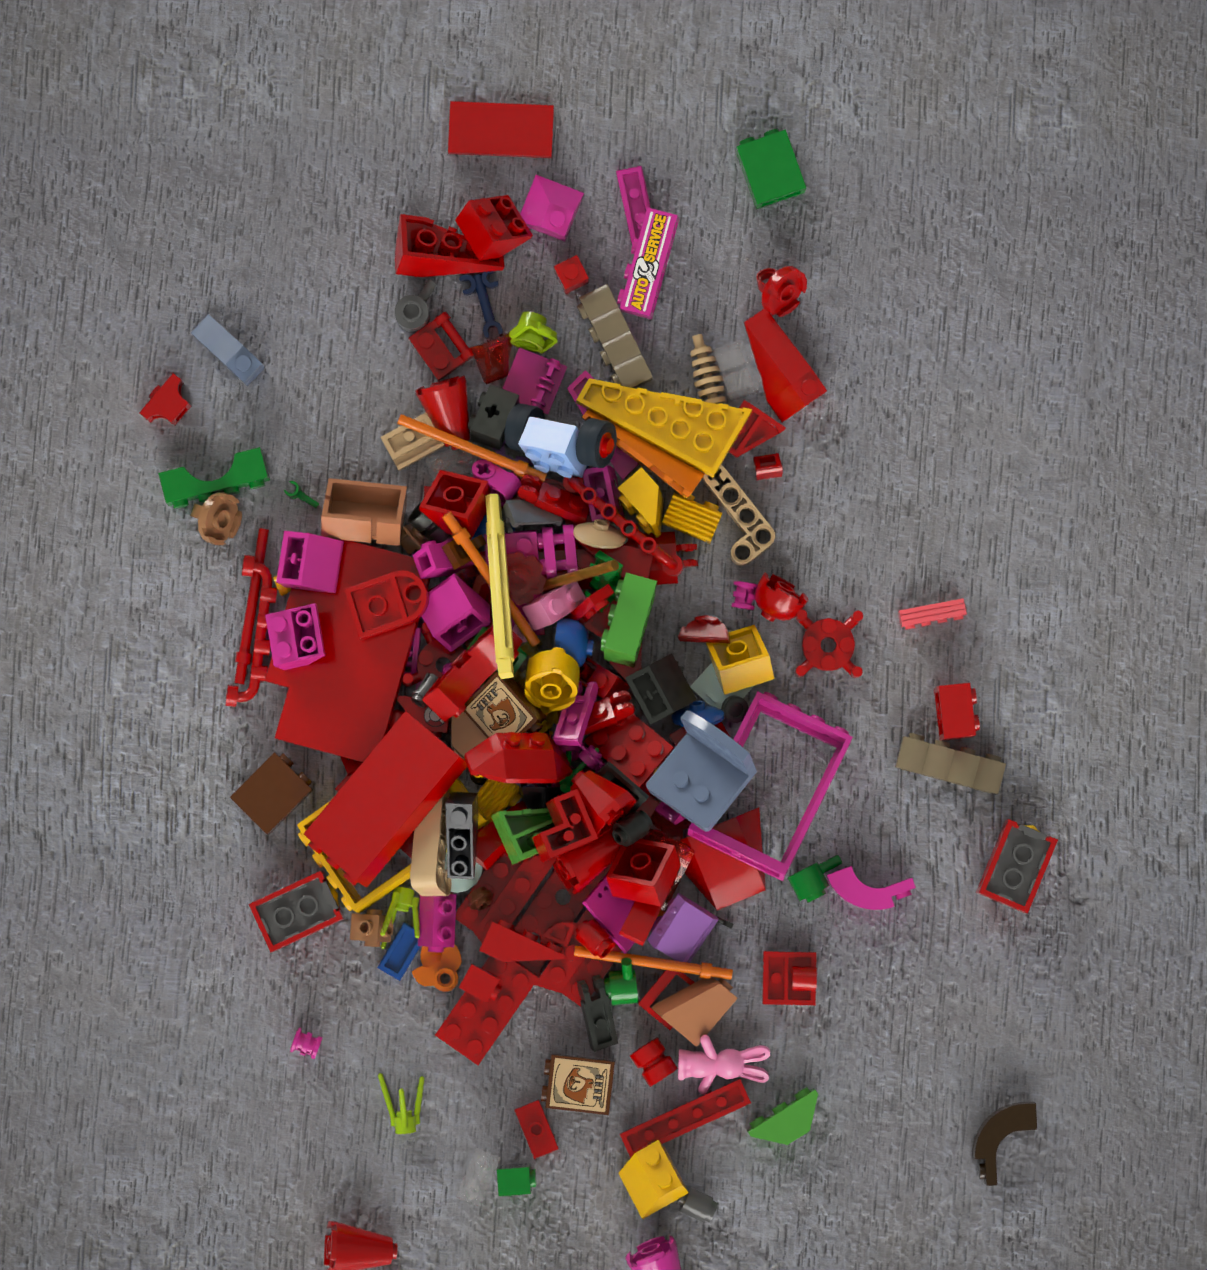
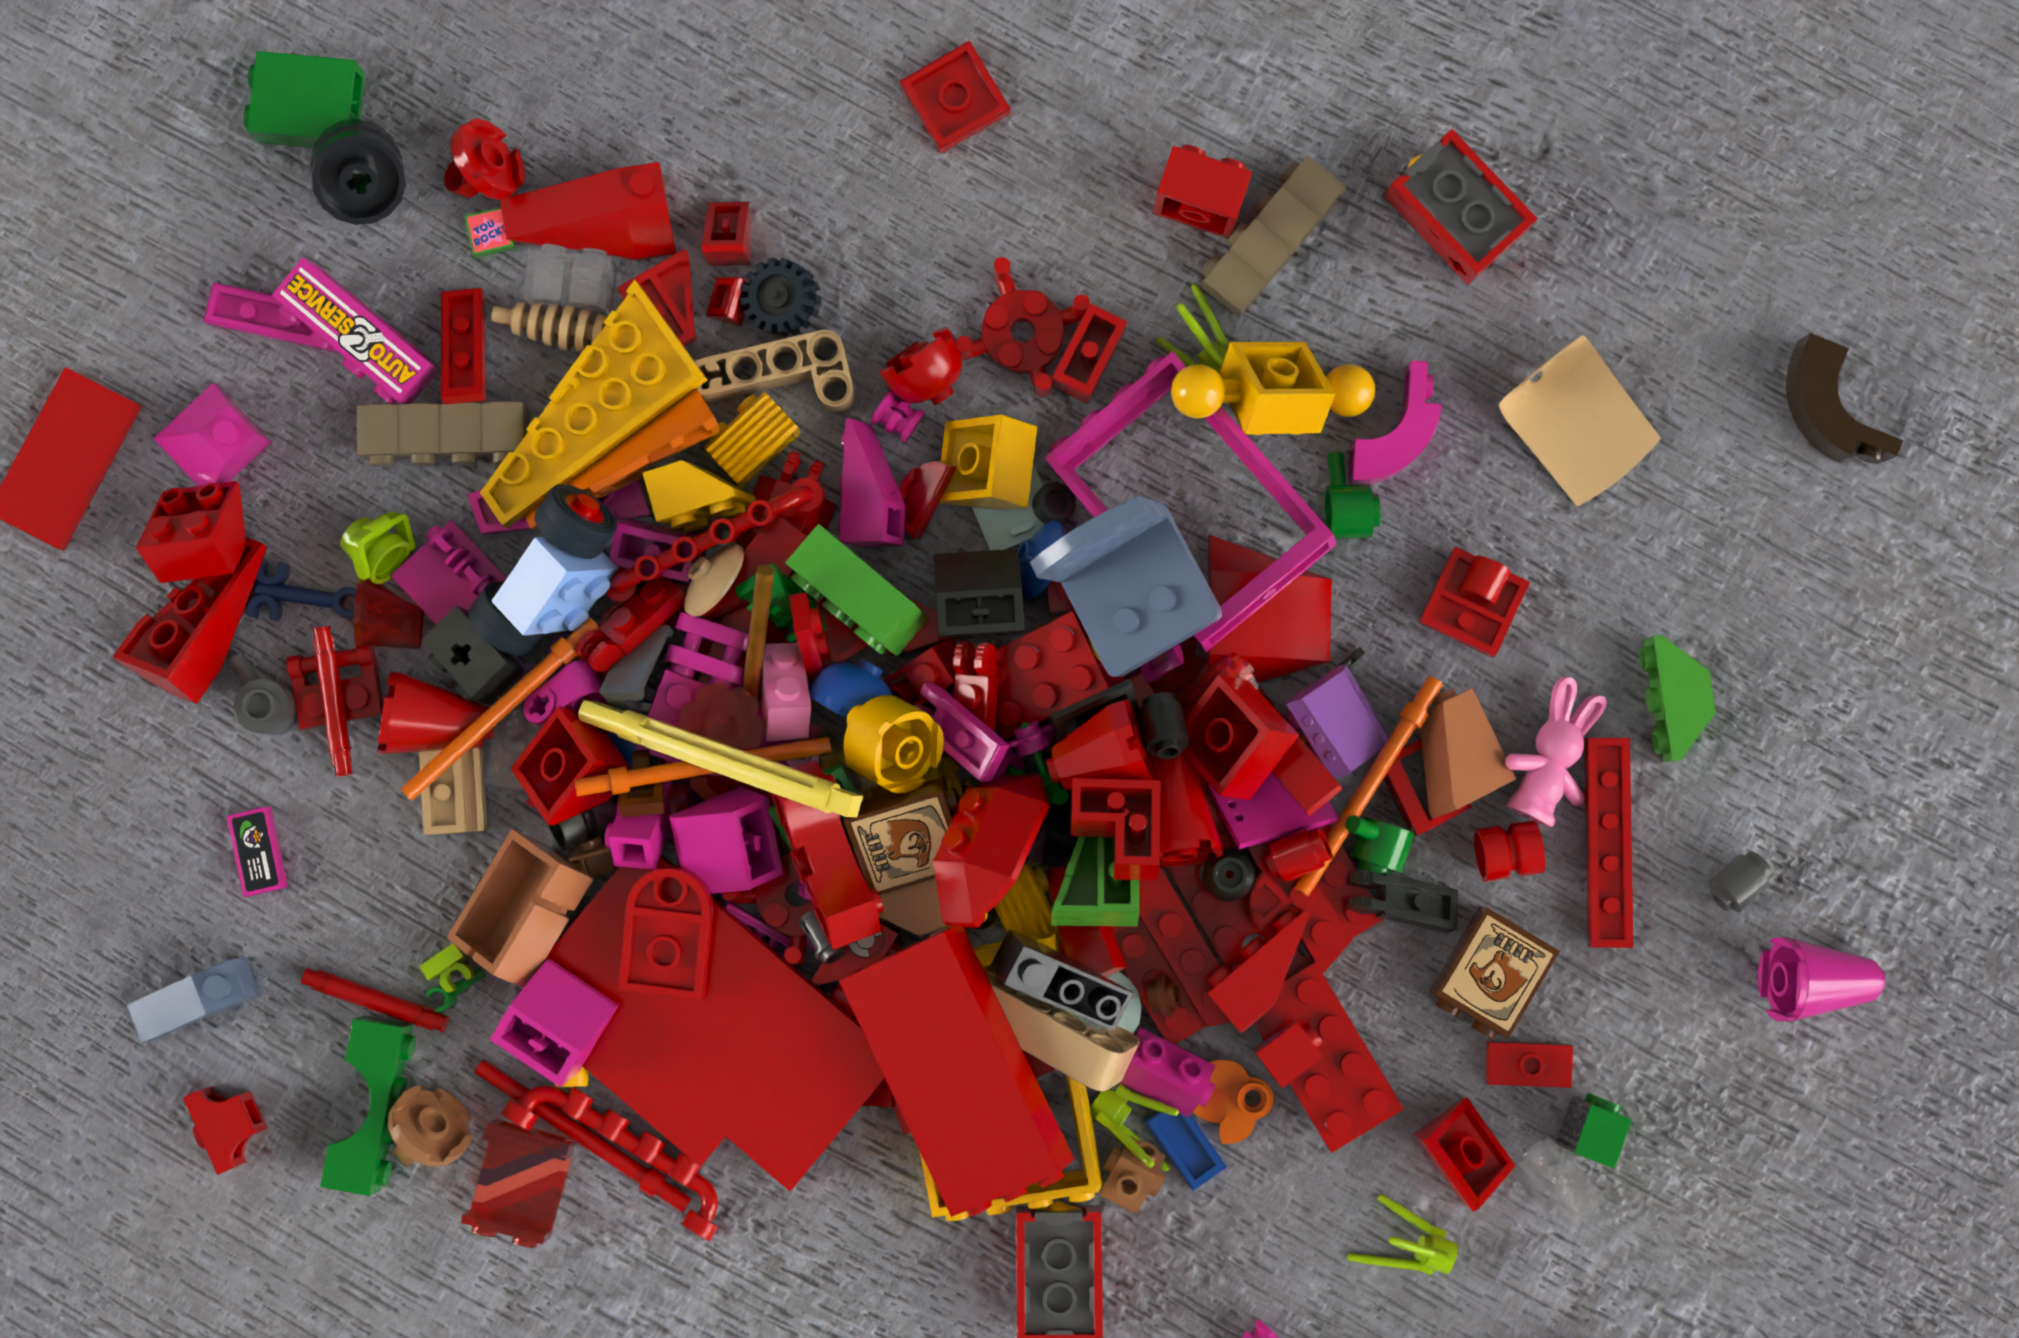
camera: 65 degrees left, 0 degrees up
reddish brown brick [230,752,313,835] -> none
dark pink slope [265,603,325,670] -> none
red brick [554,255,589,294] -> none
yellow slope [618,1140,689,1219] -> none
coral piece [898,598,967,630] -> none
none -> tile [226,806,289,897]
none -> red piece [301,968,449,1033]
none -> black wheel [310,119,406,225]
none -> red piece [312,626,353,777]
none -> lime tile [419,943,475,993]
none -> red tile [441,288,486,405]
none -> clear red panel [461,1118,576,1248]
none -> tile [465,207,516,258]
none -> red slope [701,201,750,266]
none -> black wheel [740,258,821,336]
none -> dark pink slope [838,418,906,548]
none -> red tile [899,40,1011,153]
none -> red brick [1052,303,1127,404]
none -> lime plant [1156,283,1229,374]
none -> yellow brick [1171,342,1375,435]
none -> pearl dark grey plate [1202,848,1255,902]
none -> red slope [1413,1097,1516,1212]
none -> tan piece [1498,335,1661,507]

